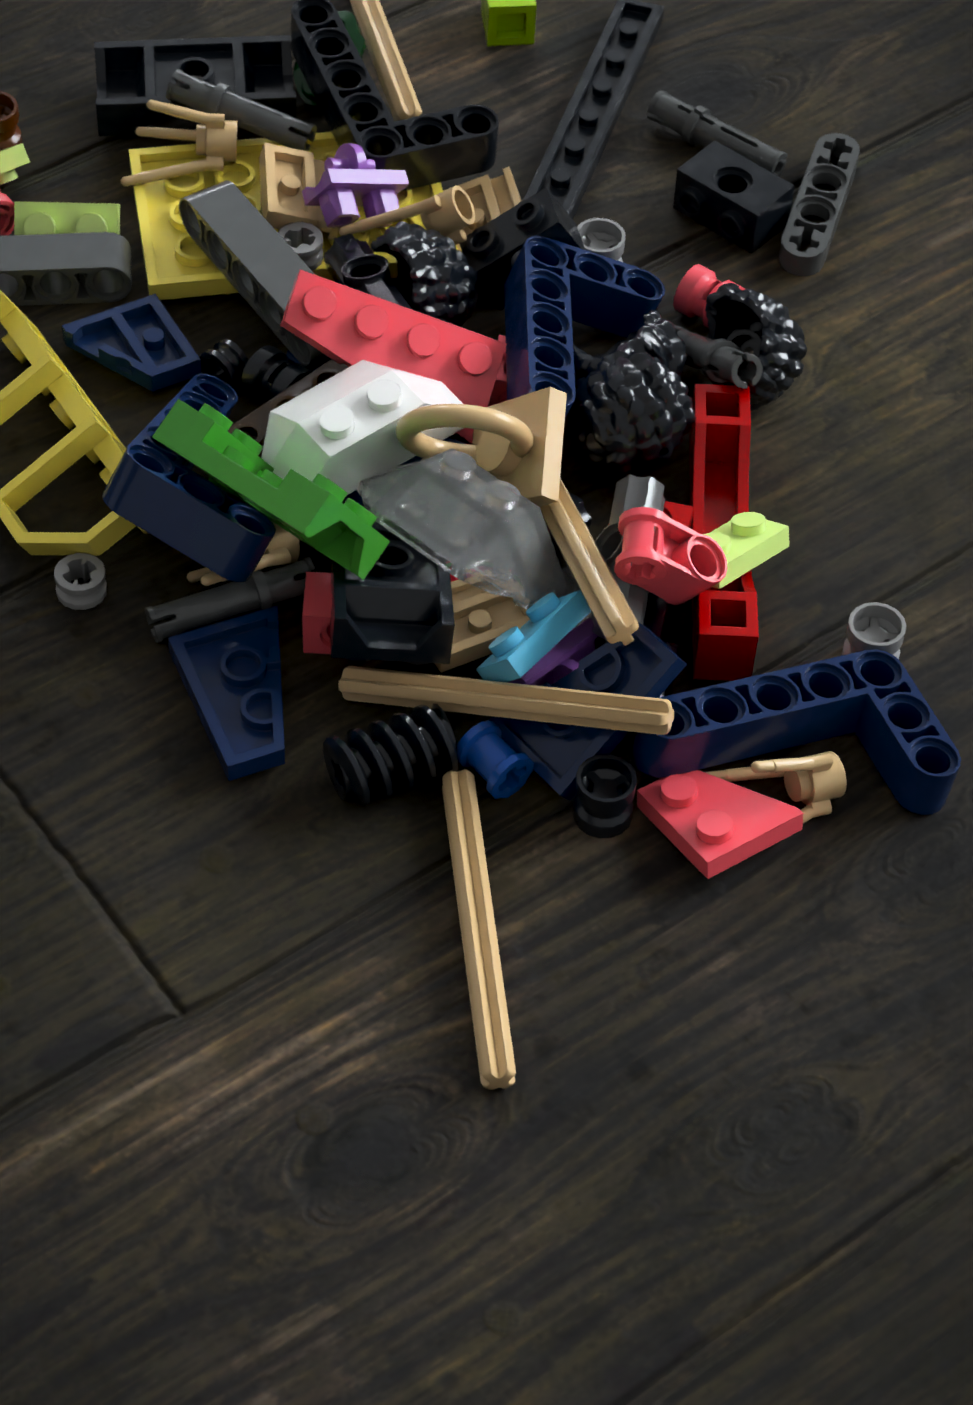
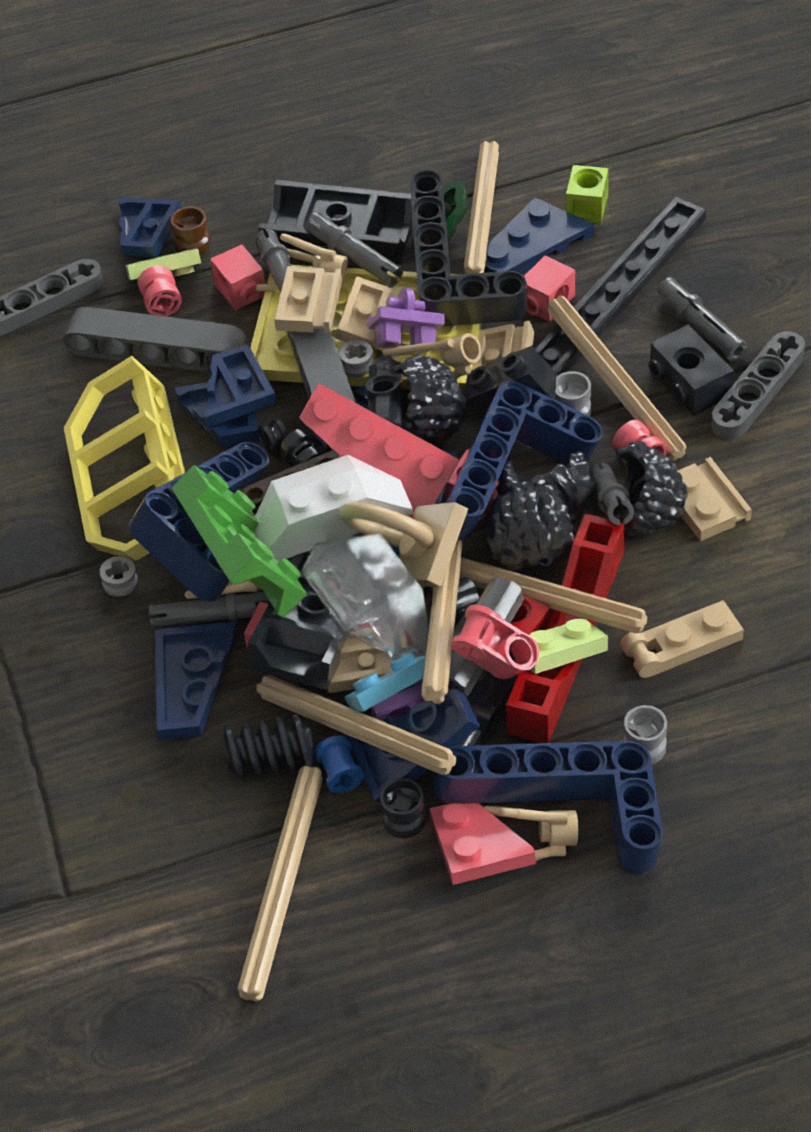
camera: 25 degrees right, 0 degrees up
yellowish green plate [14,201,120,235] -> none
none -> dark blue wing [203,343,277,428]
none -> coral brick [210,245,265,310]
none -> dark grey pin [255,229,292,293]
none -> tan plate [274,266,342,333]
none -> tan axle [459,557,647,633]
none -> wing [484,198,594,274]
none -> coral brick [524,256,575,322]
none -> tan axle [548,296,687,461]
none -> tan plate [620,600,744,678]
none -> tan plate [678,457,752,541]

